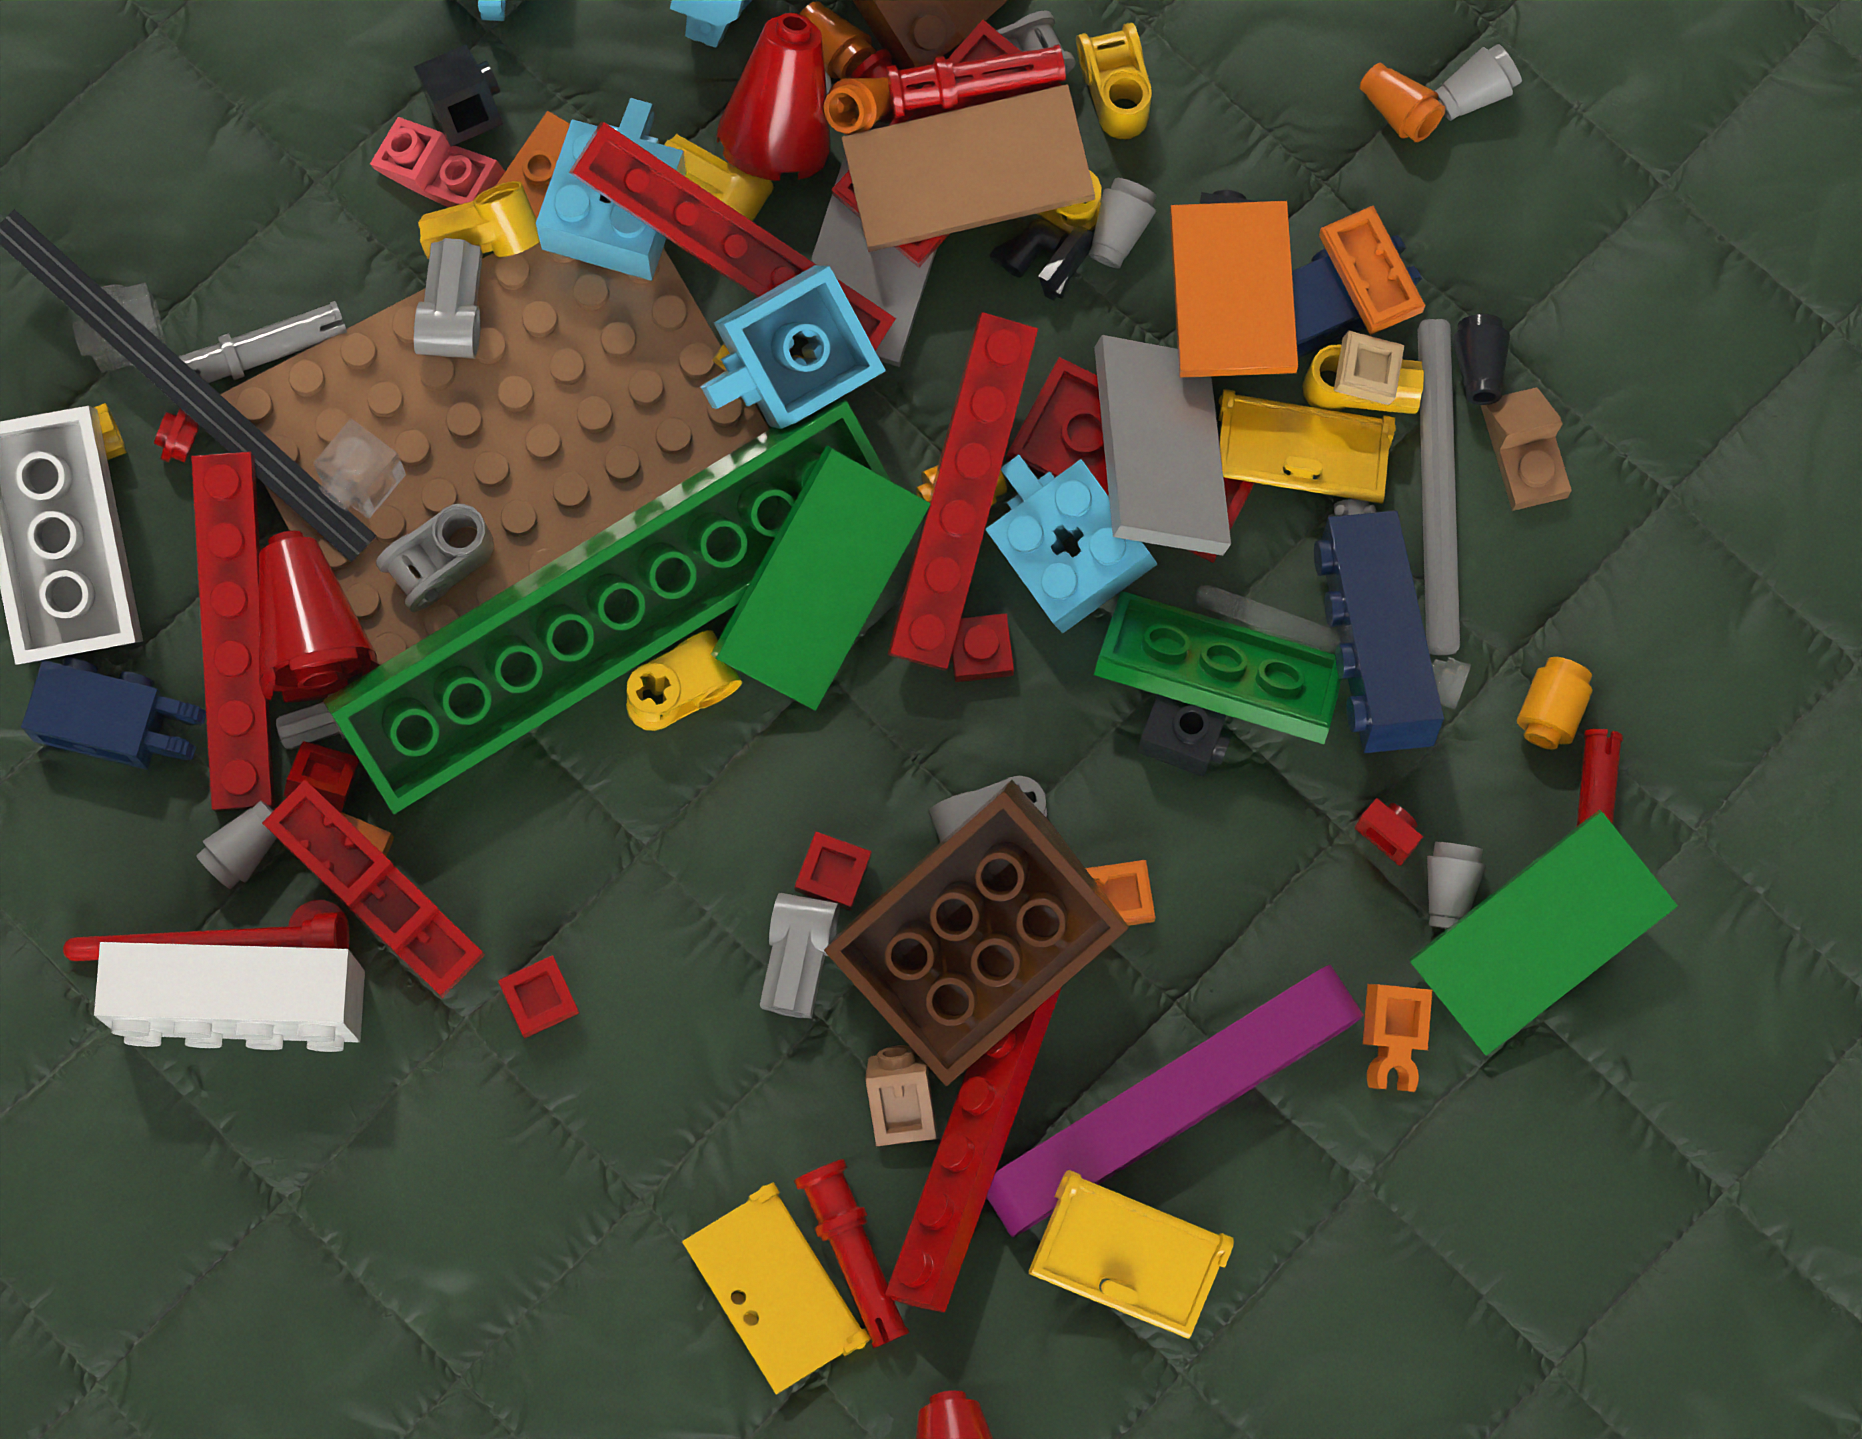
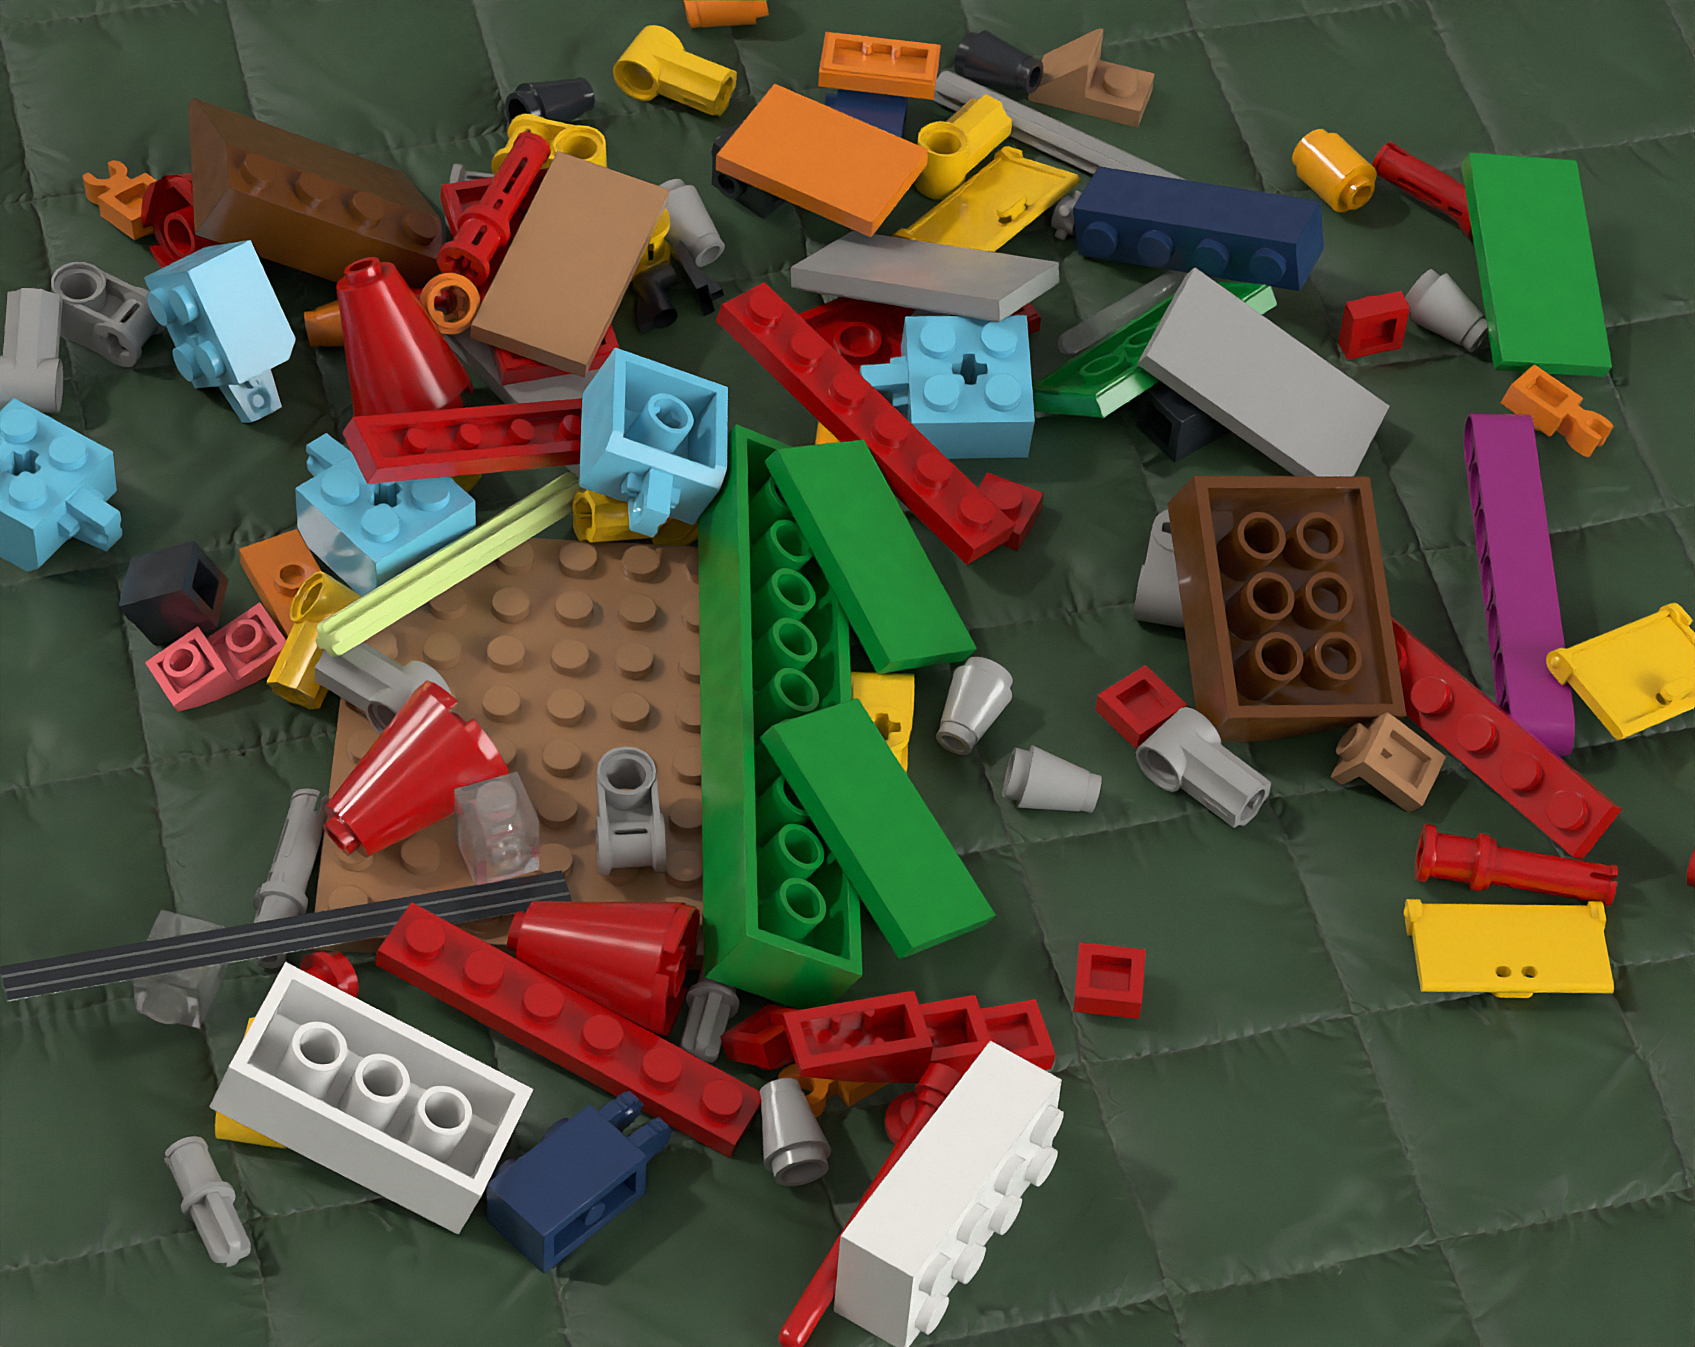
camera: 60 degrees left, 25 degrees down
tan tile [1334,331,1404,405] -> none
none -> yellowish green axle [315,472,585,657]
none -> red cone [323,680,510,858]
none -> black cone [505,77,595,132]
none -> yellow piece [612,25,737,117]
none -> green tile [760,698,996,959]
none -> light grey cone [936,657,1013,755]
none -> light grey cone [1002,745,1102,813]
none -> light grey tile [1137,268,1389,476]

